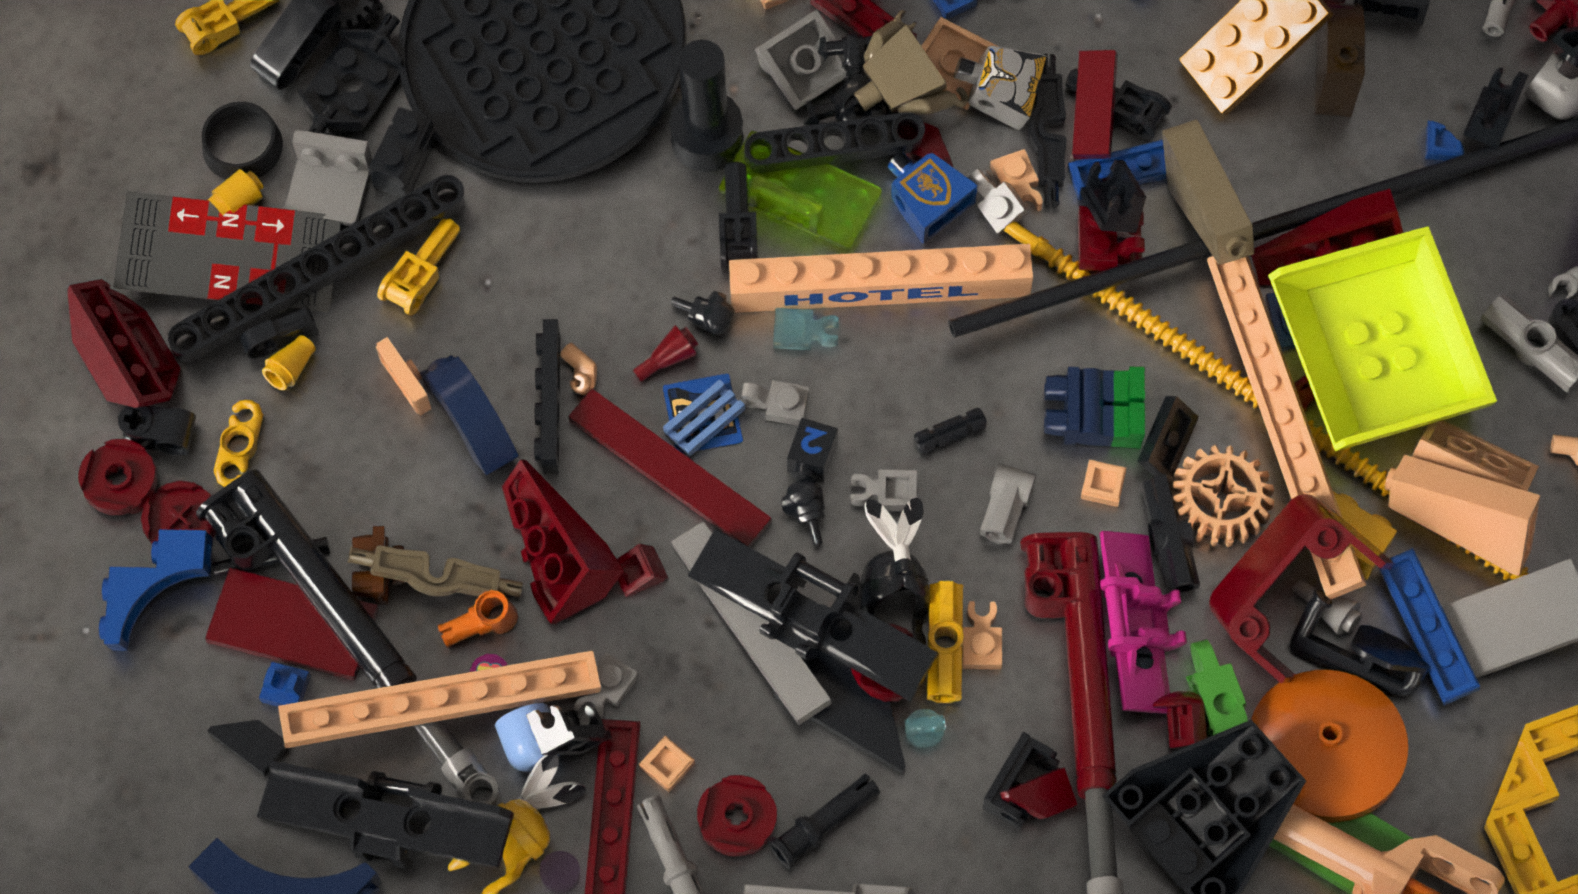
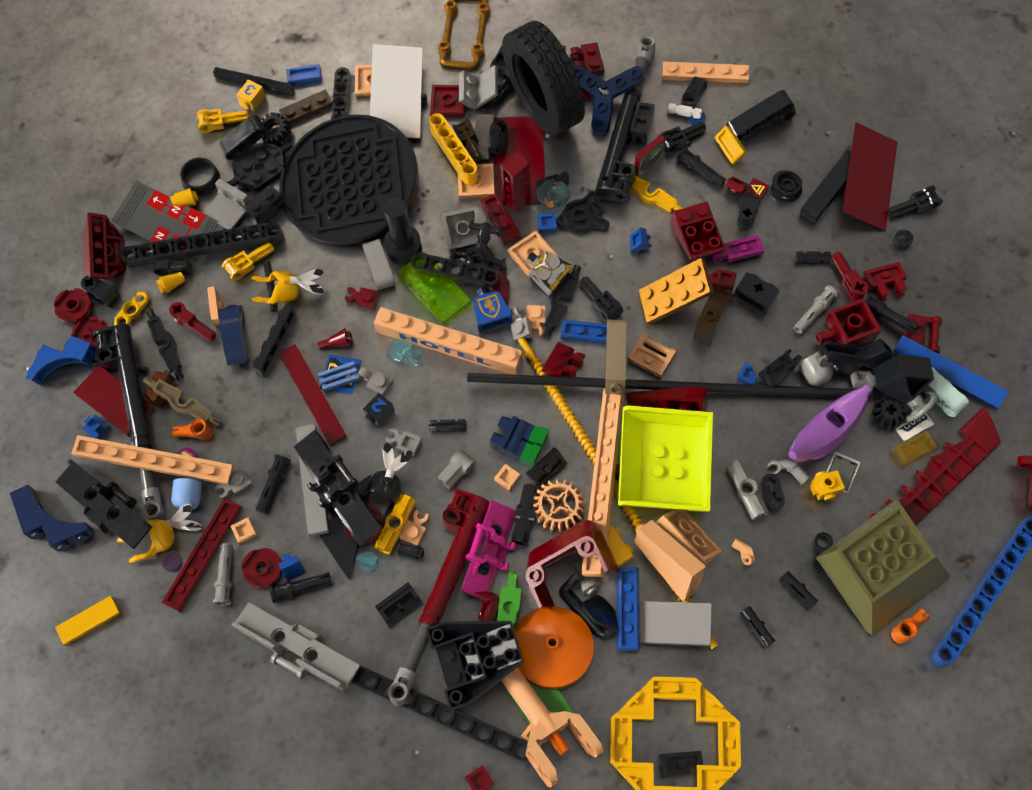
camera: 25 degrees right, 0 degrees up
black tile [207,720,289,776] -> none
dark red wedge [502,459,624,624] -> none
black hinge [526,705,612,755] -> none
light nougat arm [560,342,597,395] -> none
dark red slope [617,543,668,597] -> none
black piece [671,291,734,335] -> none
black connector [719,161,758,269] -> none
black piece [781,478,825,546] -> none
dark tan torso [853,10,968,115] -> none
dark red tile [1000,767,1078,819] -> none
dark red tile [1072,50,1118,159] -> none
black hinge [1080,159,1146,233] -> none
none -> black piece [146,309,184,380]
none -> dark red connector [169,302,217,342]
none -> yellow hair [251,269,324,304]
none -> black pin [255,454,291,514]
none -> black bar [263,261,278,312]
none -> blue tile [279,552,306,580]
none -> dark red plate [345,287,380,310]
none -> light grey beam [362,239,395,290]
none -> black pin [397,542,424,561]
none -> light nougat plate [627,333,677,378]

